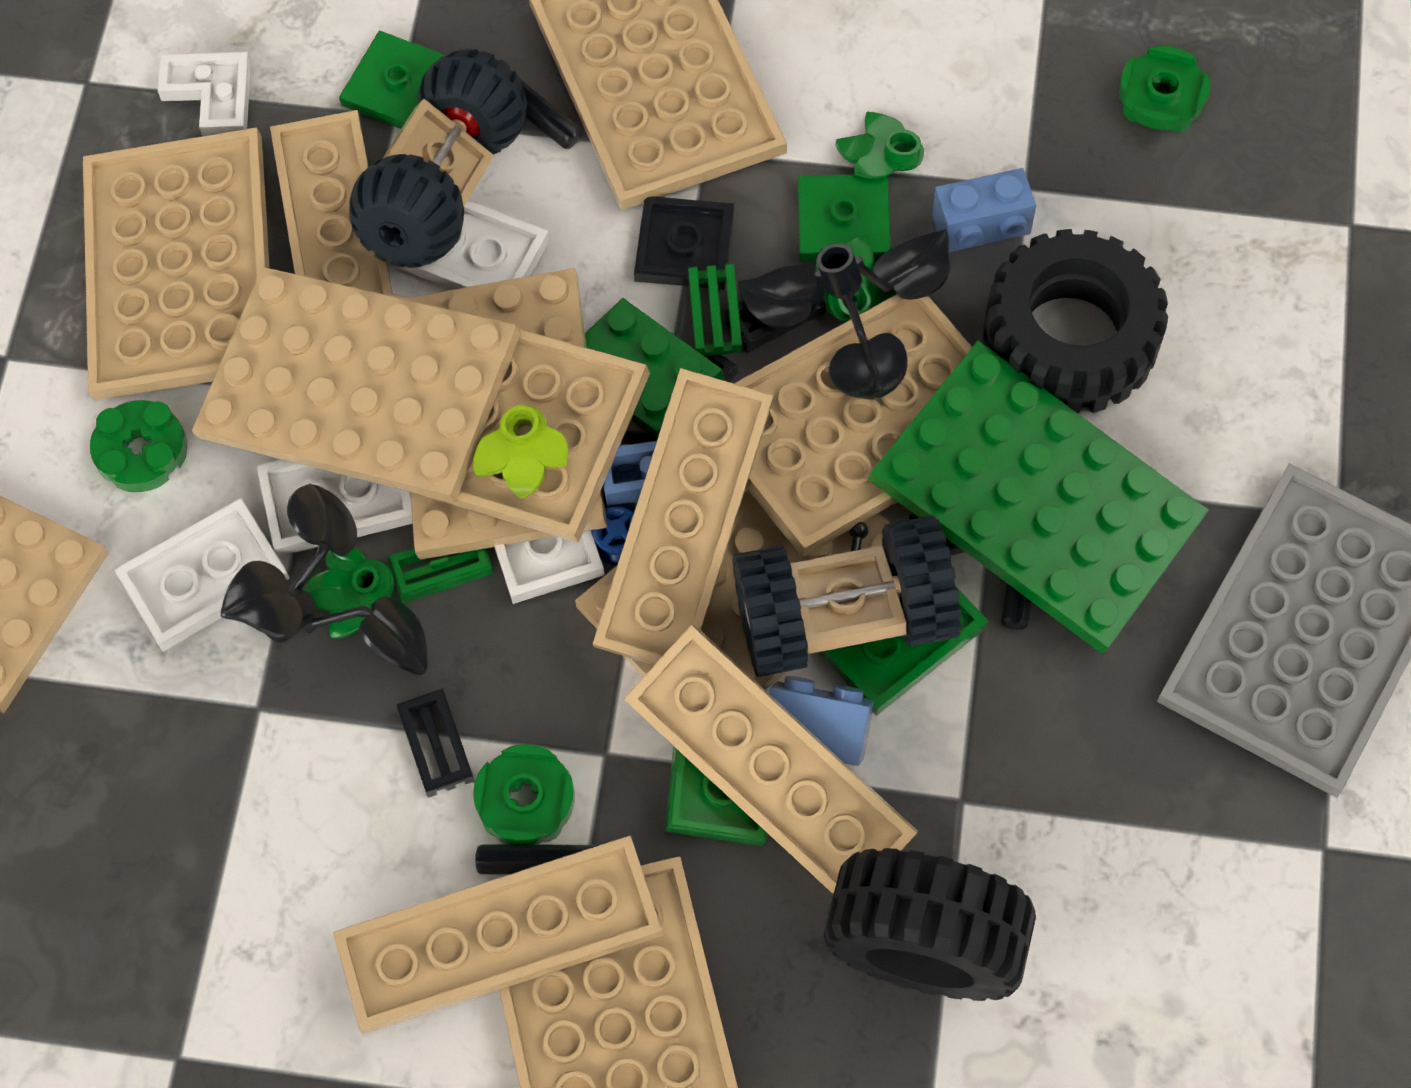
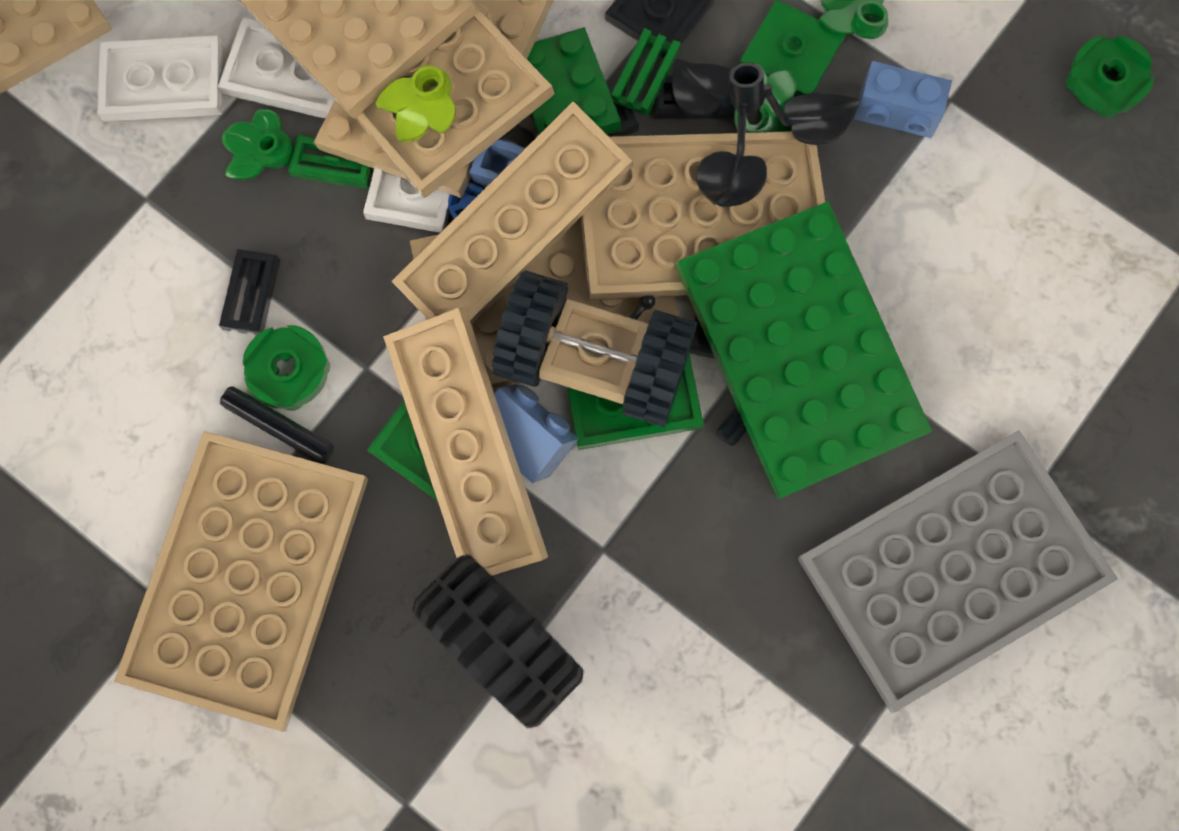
camera: 30 degrees right, 10 degrees up
black plant [220,483,428,675] -> none
tan plate [333,835,663,1035] -> none
black tyre [983,229,1168,414] -> none

